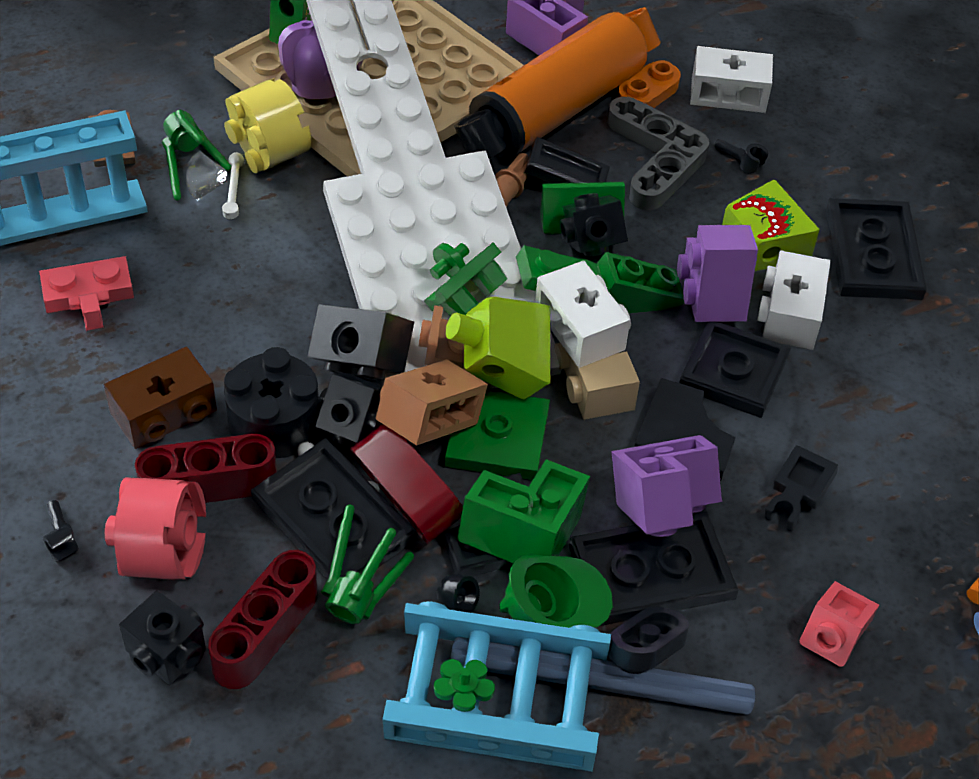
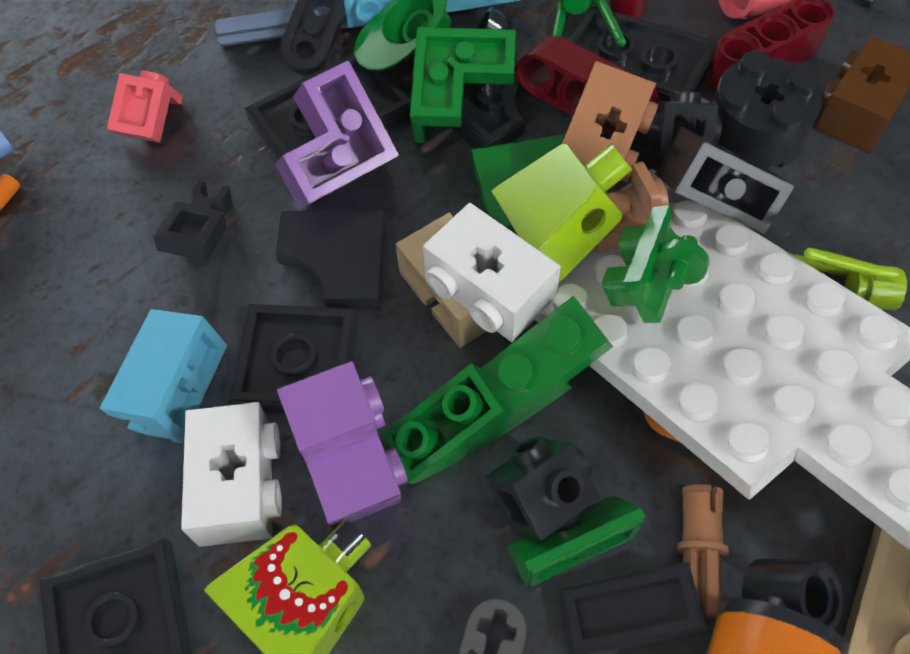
camera: 165 degrees right, 10 degrees up
none -> medium azure hinge [100,309,227,444]
none -> lime plant [790,247,907,311]

